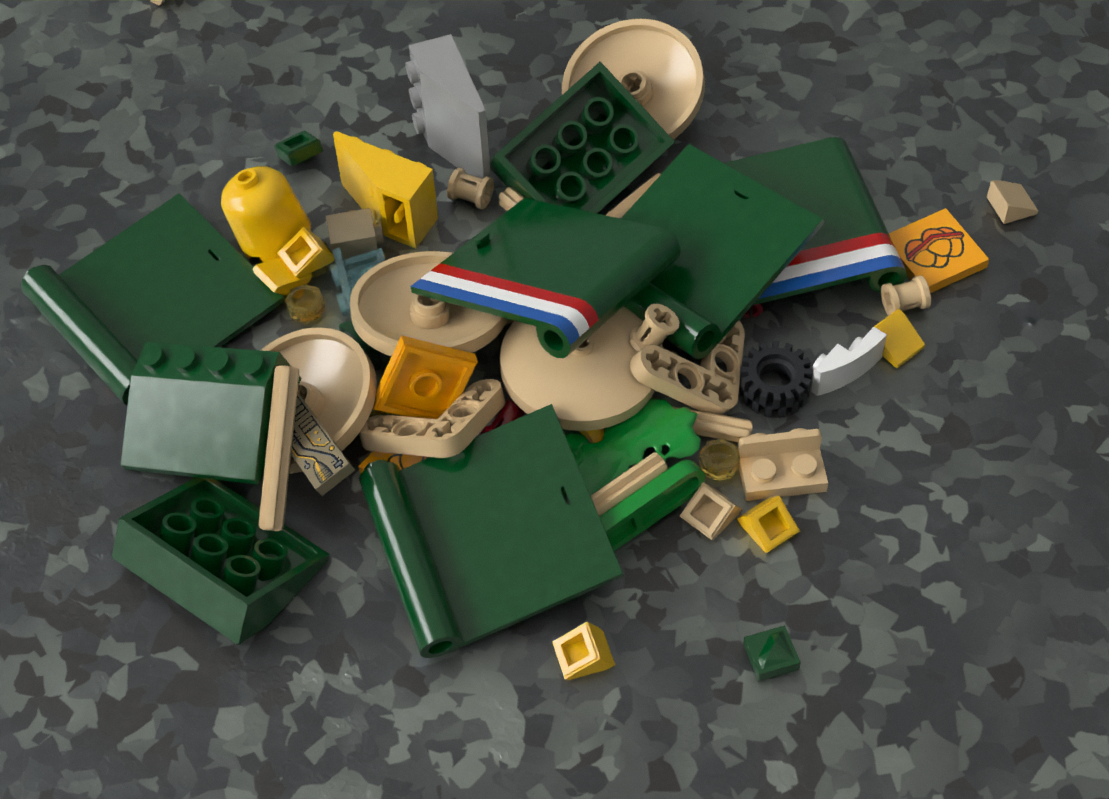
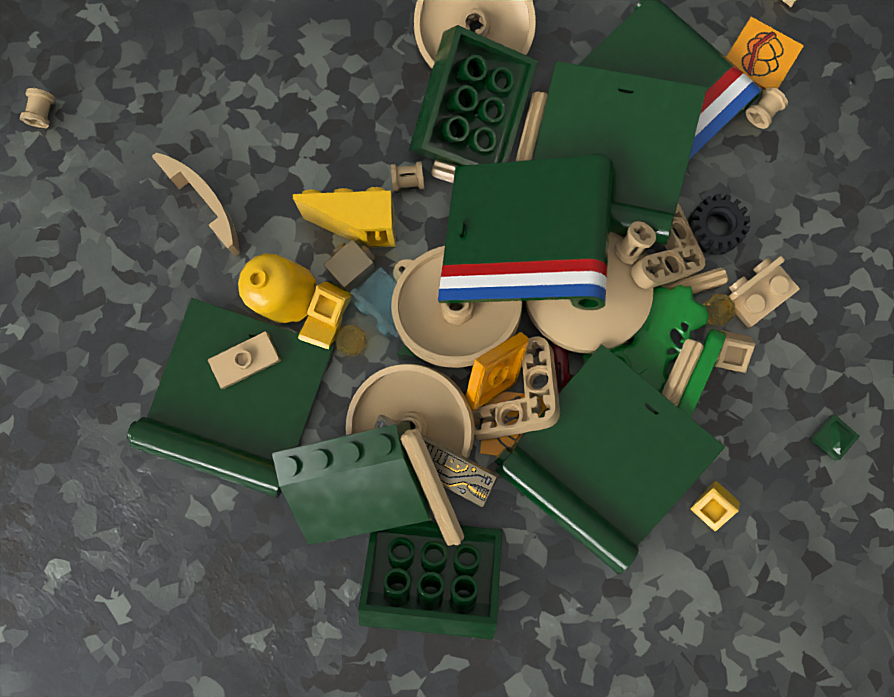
camera: 30 degrees left, 25 degrees up
dark green tile [274,131,323,166] -> none
light grey slope [405,34,491,179] -> none
yellow slope [737,495,800,553] -> none
white slope [811,327,887,396] -> none
yellow slope [874,309,925,369] -> none
none -> tan slope [152,152,240,257]
none -> tan plate [208,331,281,389]

